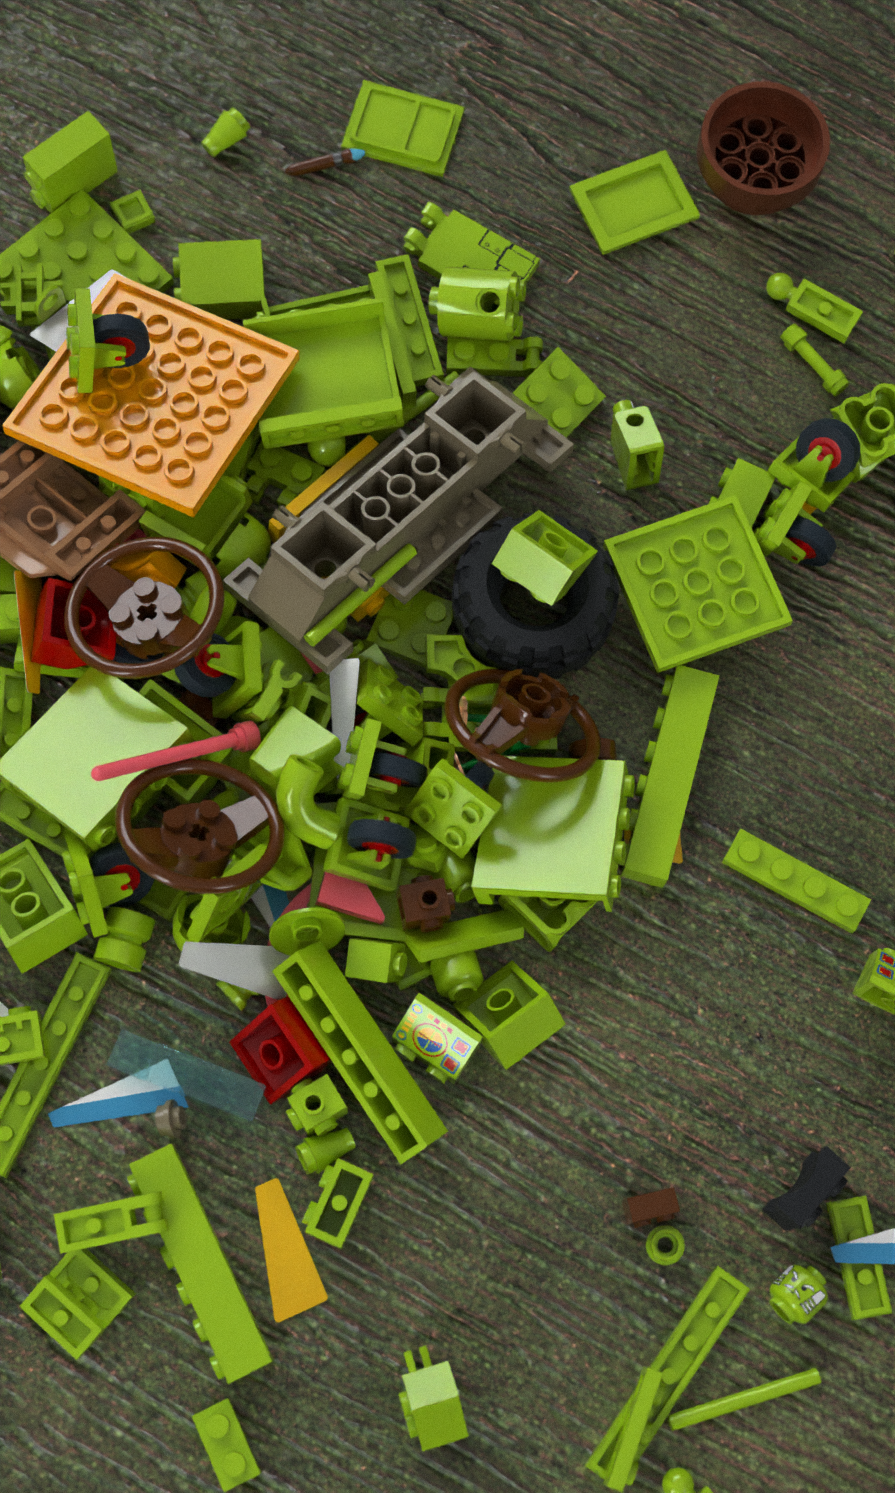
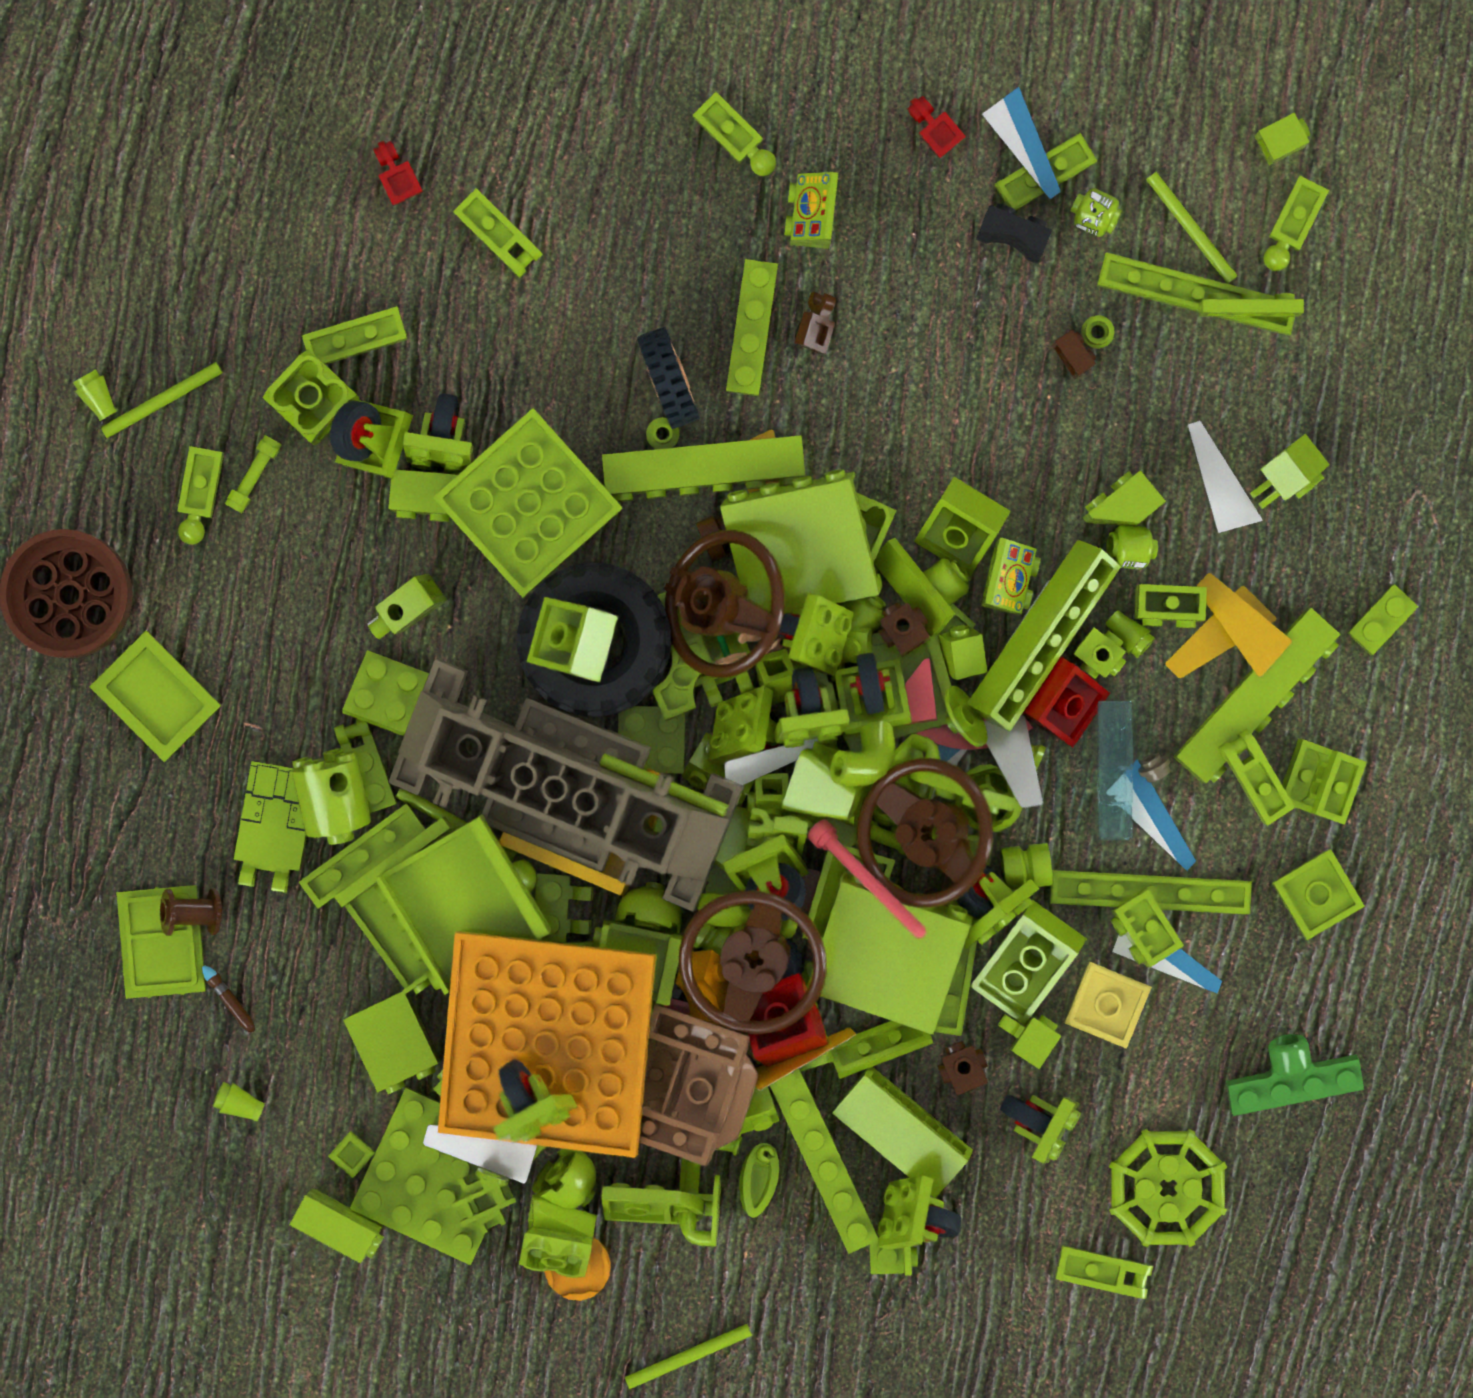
camera: 105 degrees left, 15 degrees up
none -> reddish brown hose [160,888,222,936]
none -> black wheel [637,326,700,429]
none -> lime plate [646,417,679,449]
none -> reddish brown plate [794,291,836,354]
none -> lime slope [1082,470,1166,526]
none -> lime head [1106,525,1158,570]
none -> white sticker [1188,421,1263,533]
none -> yellow sticker [1196,573,1292,677]

